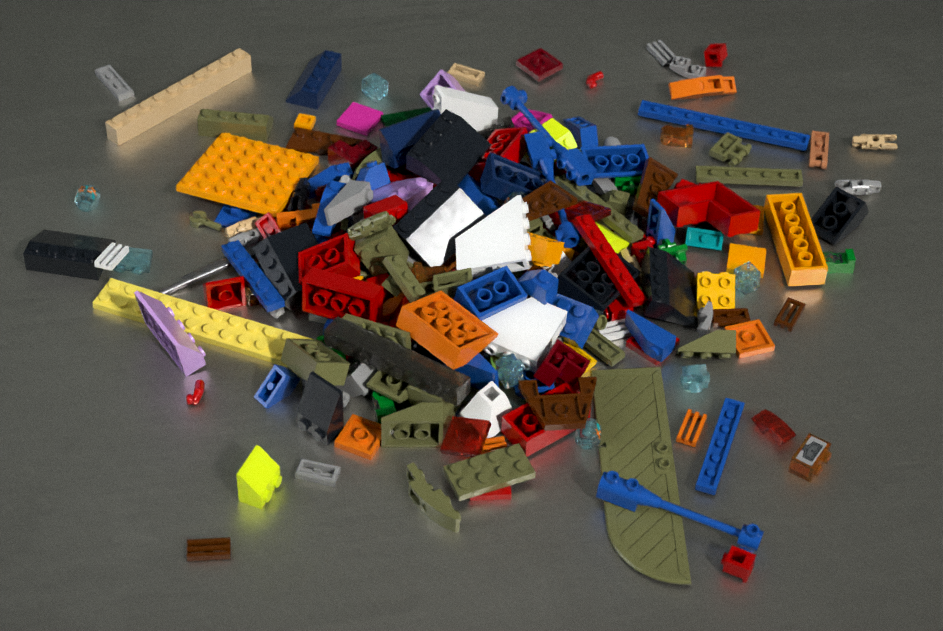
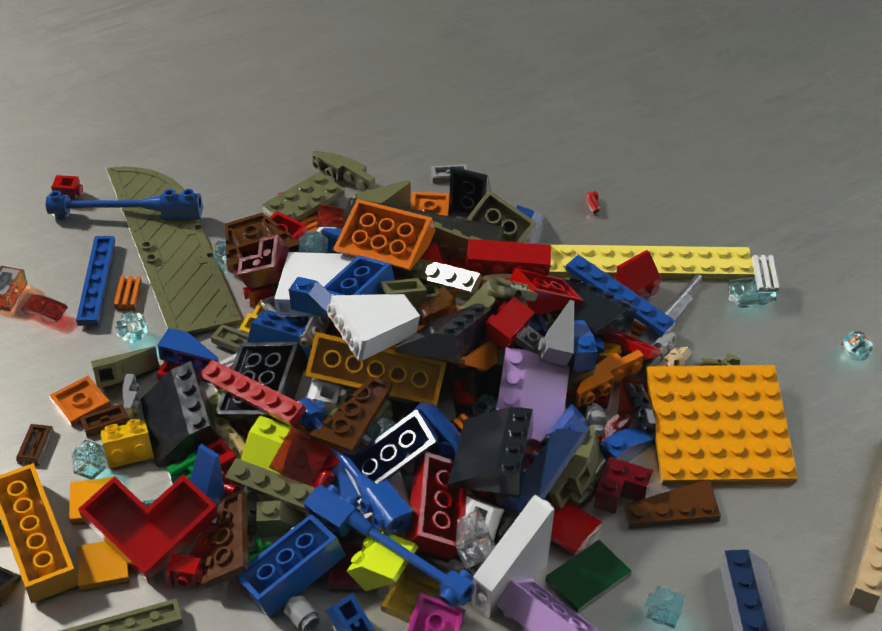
camera: 160 degrees right, 0 degrees up
black slope [23,229,116,281] -> none
lavender slope [134,291,206,377] -> none
reddish brown tile [187,537,231,562] -> none
olive slope [197,109,274,142] -> none
neon yellow slope [236,445,282,509] -> none
light orange plate [294,113,316,130] -> none
dark pink tile [336,102,383,136] -> none
none -> clear slope [456,509,496,569]

